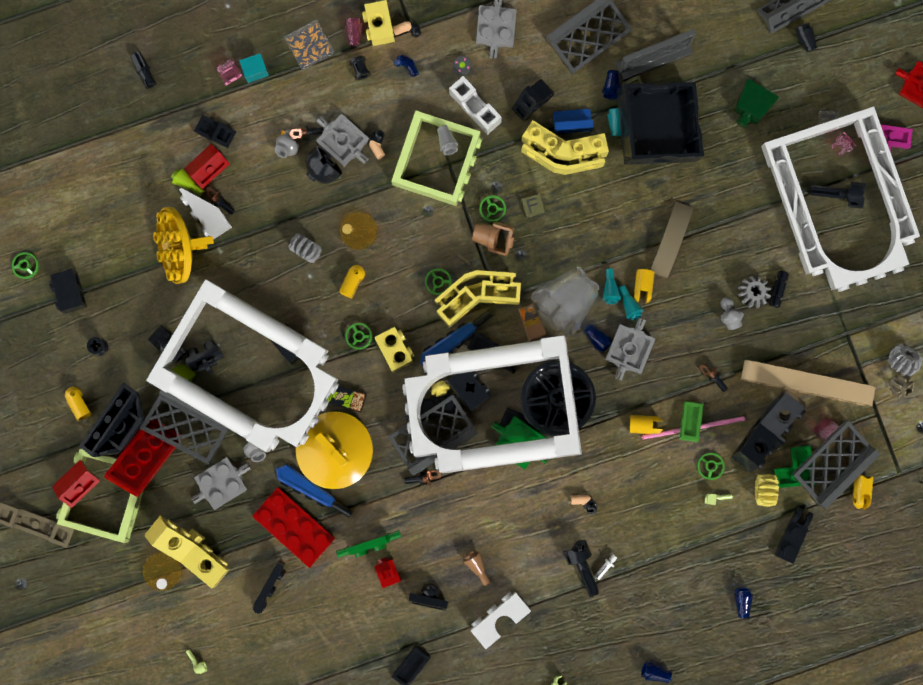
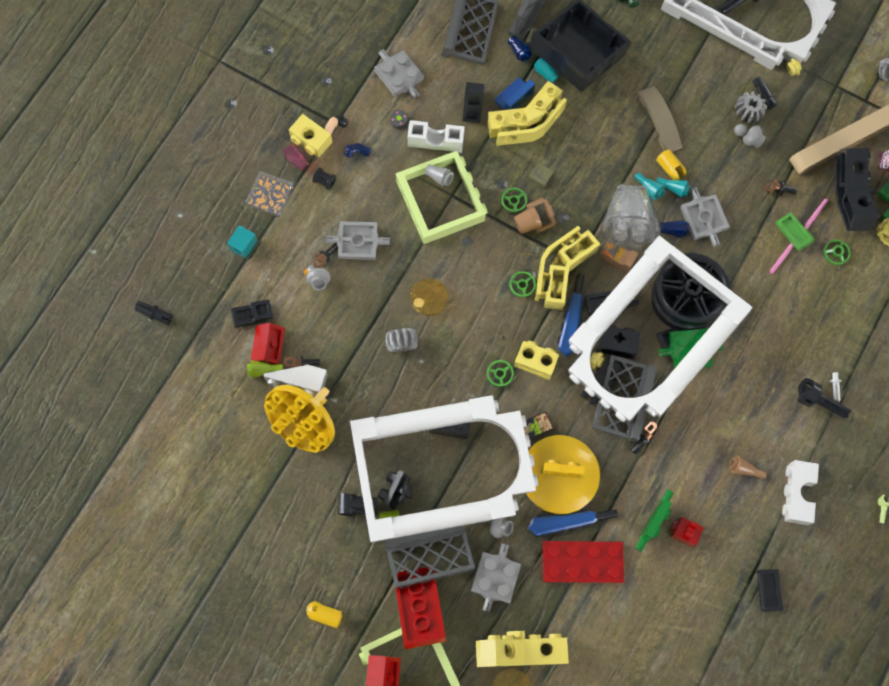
camera: 50 degrees left, 10 degrees down
bright green piece [12,252,39,279] -> none
black brick [49,269,87,314] -> none
black wedge [79,382,145,457] -> none
black bush [87,337,109,356] -> none
clear pink tile [216,59,242,85] -> none
black hinge [253,561,286,614] -> none
black cylinder [305,146,342,184] -> none
yellow piece [339,265,365,299] -> none
arm [369,130,385,159] -> none
black tile [409,583,448,611] -> none
arm [571,495,598,514] -> none
yellow piece [630,415,664,434] -> none
yellowish green hand [705,493,733,505] -> none
none -> light yellow plate [786,58,802,76]

